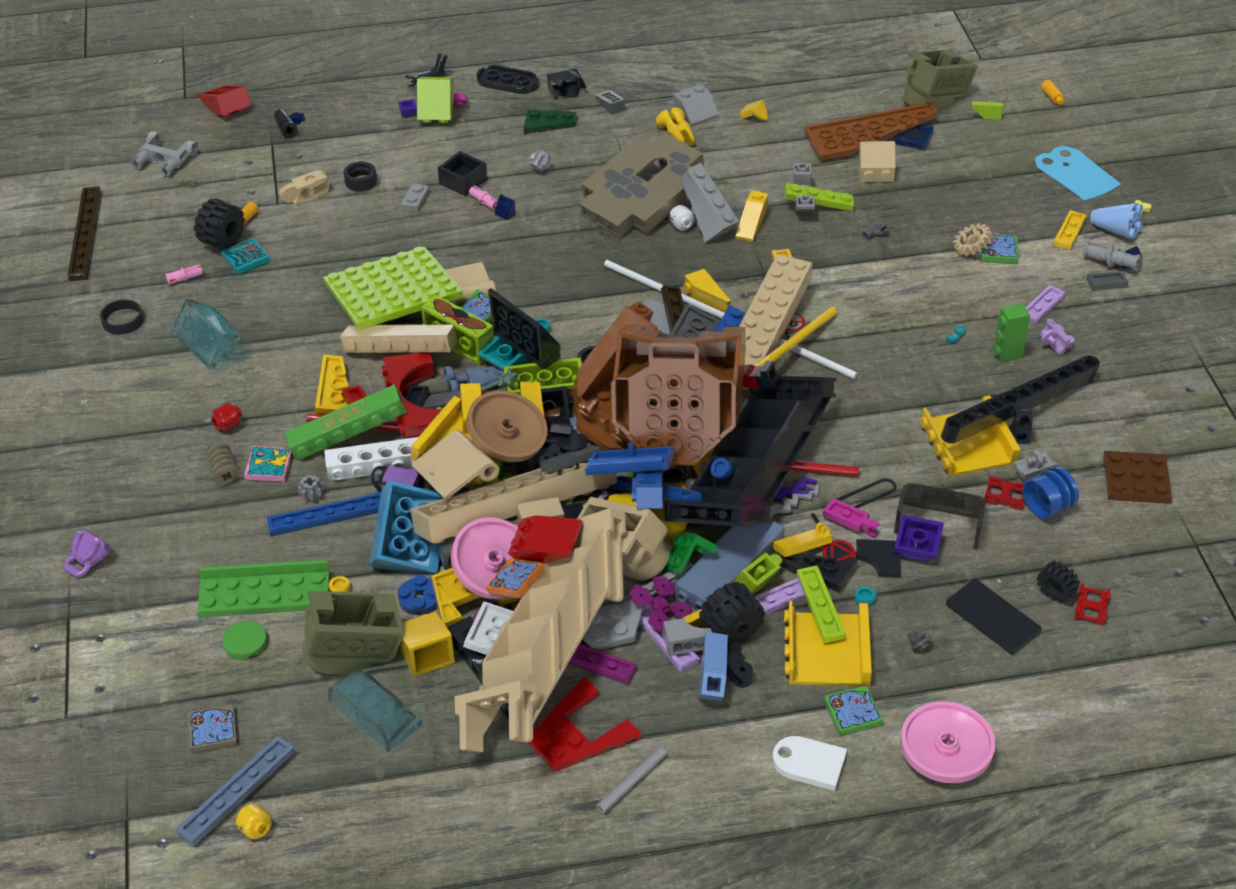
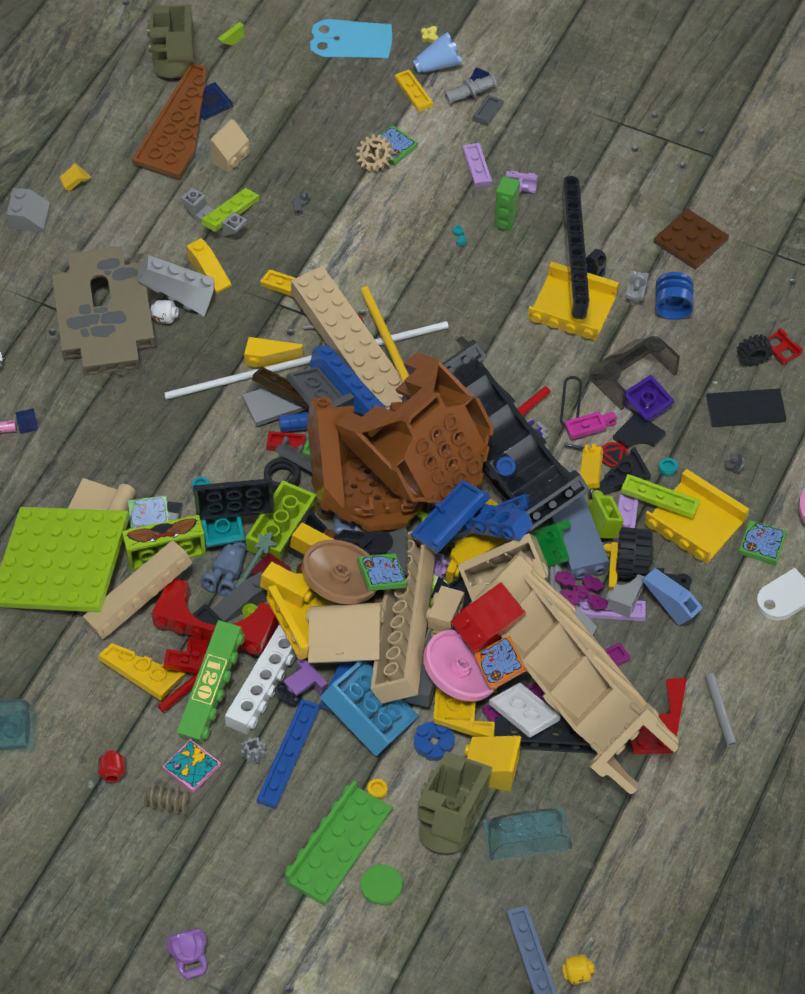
camera: 55 degrees left, 10 degrees up
tile [187,704,237,753] -> none
yellow piece [655,107,695,146] -> none
red piece [984,476,1024,511] -> none
none -> tile [357,554,407,591]

